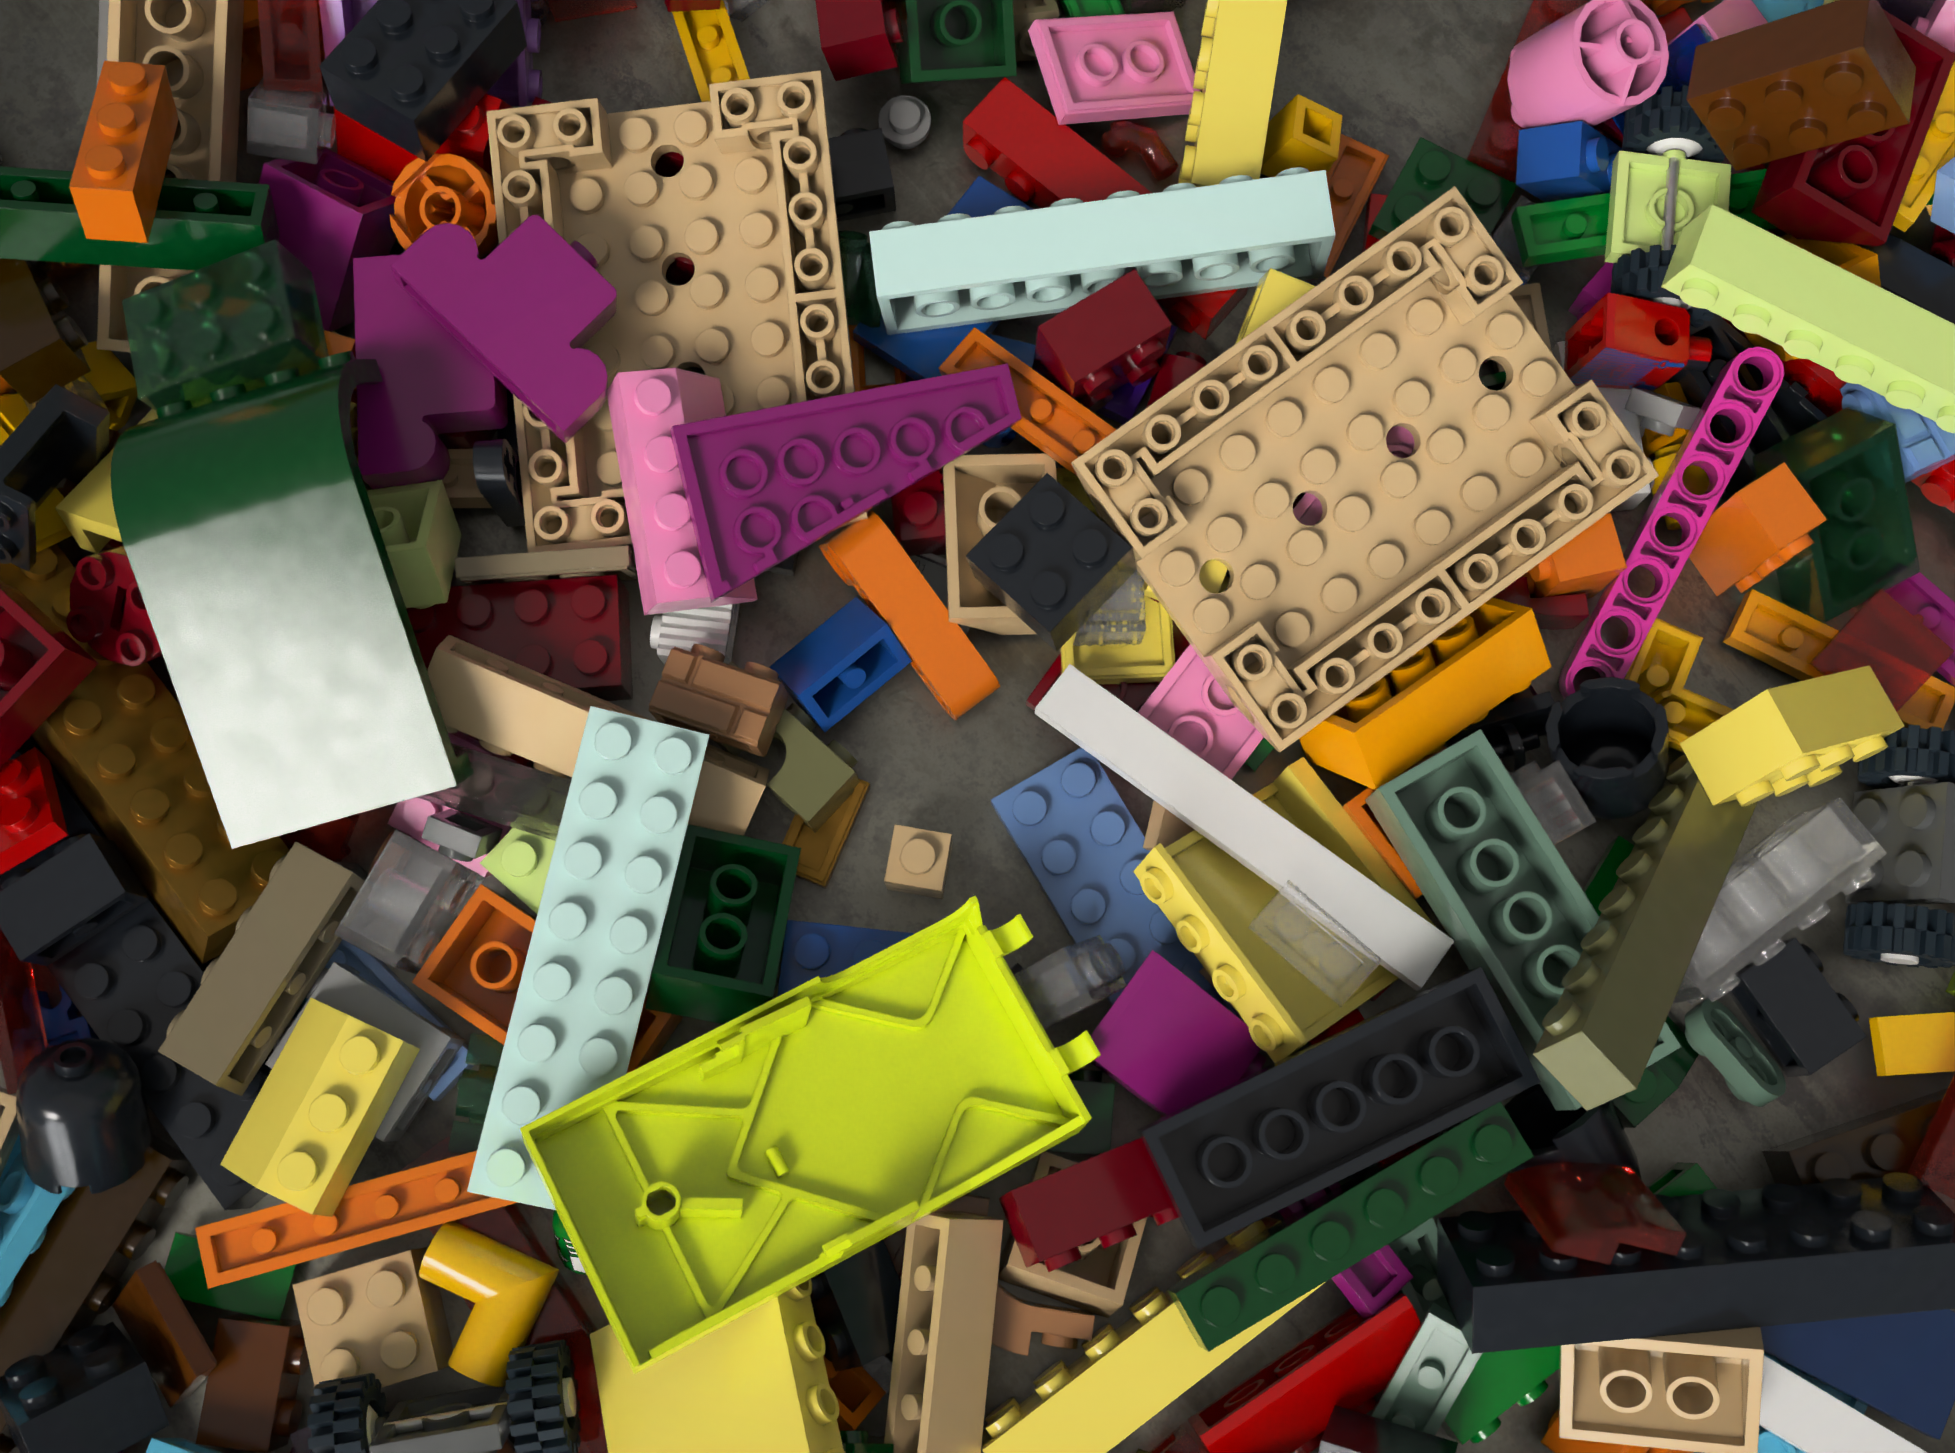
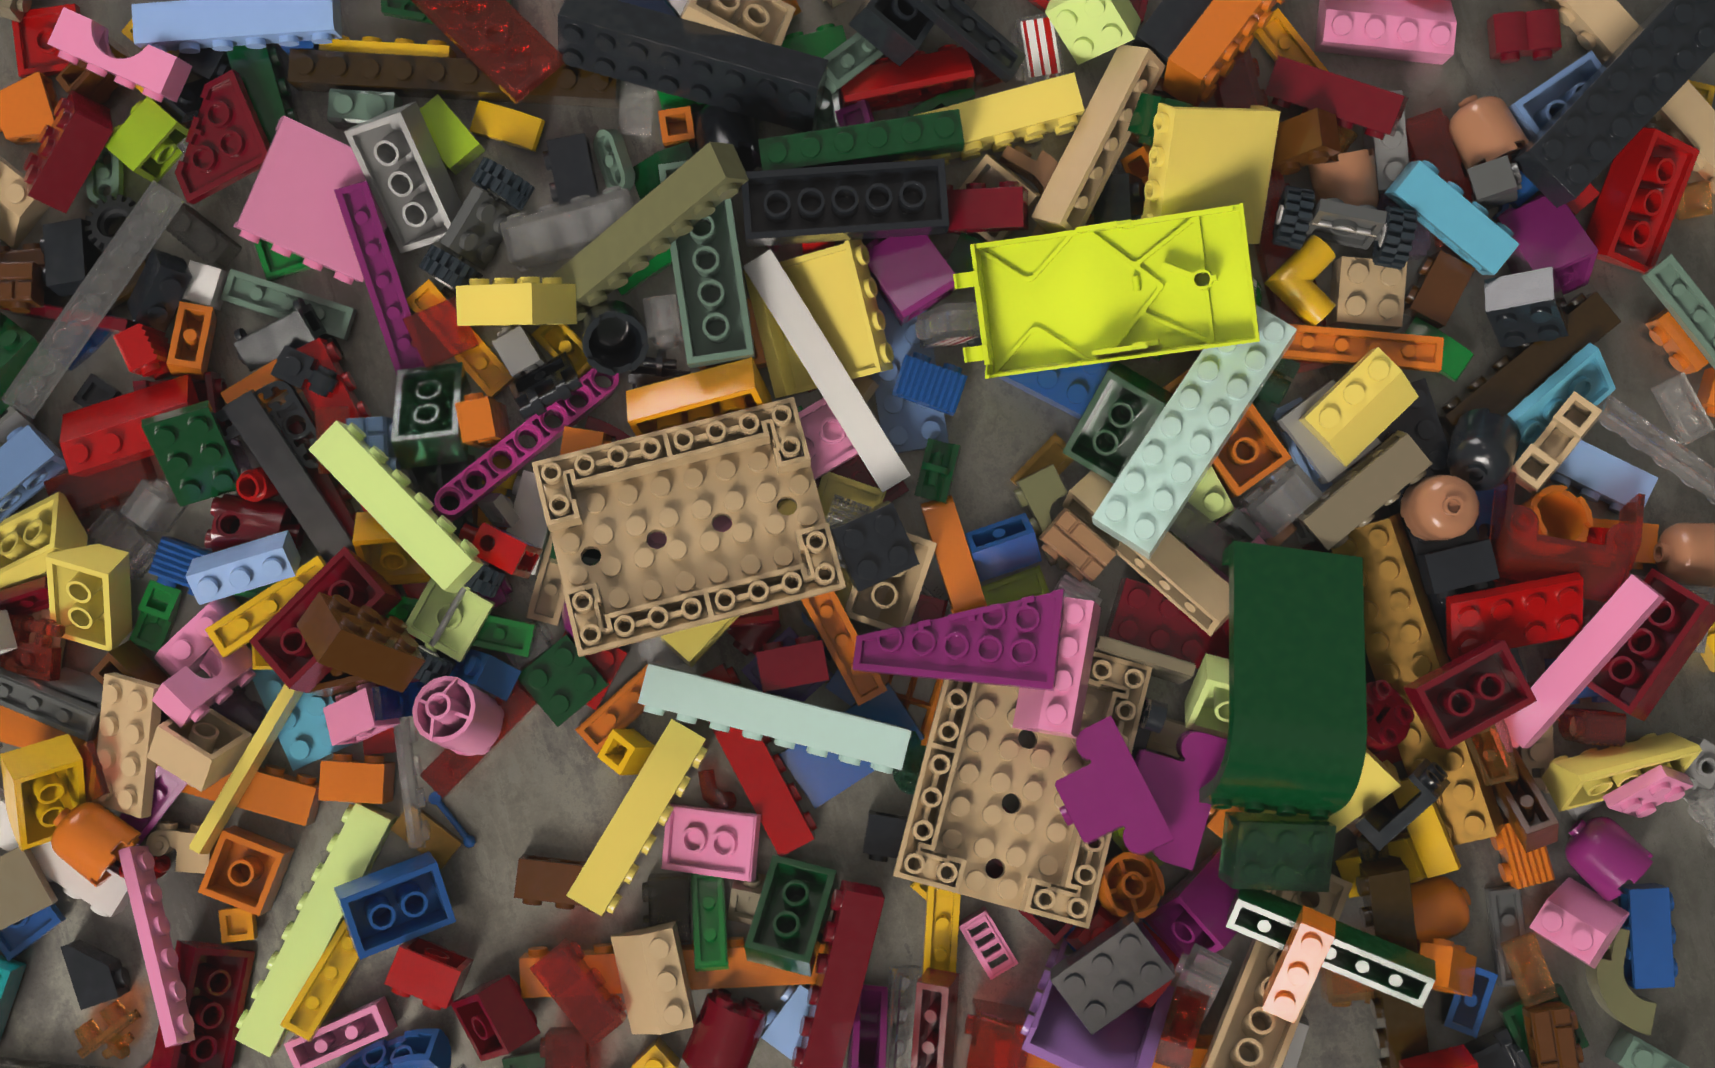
camera: 160 degrees left, 10 degrees up
reddish brown tile [112,1260,217,1408] -> none
light grey plate [878,95,931,149] -> none
tan brick [884,824,953,899] -> none
clear plate [1248,879,1381,1007] -> none
clear red slope [1504,1162,1687,1265] -> none
none -> light grey brick [492,325,548,380]
none -> black plate [509,352,583,420]
none -> clear slope [618,80,655,136]
none -> orange brick [658,106,695,149]
none -> blue brick [891,352,968,416]
none -> green slope [907,88,976,117]
none -> dark green hips [914,438,961,503]
none -> bright pink slope [959,906,1019,980]
none -> lime tile [981,565,1050,606]
none -> nougat cylinder [1400,475,1479,542]

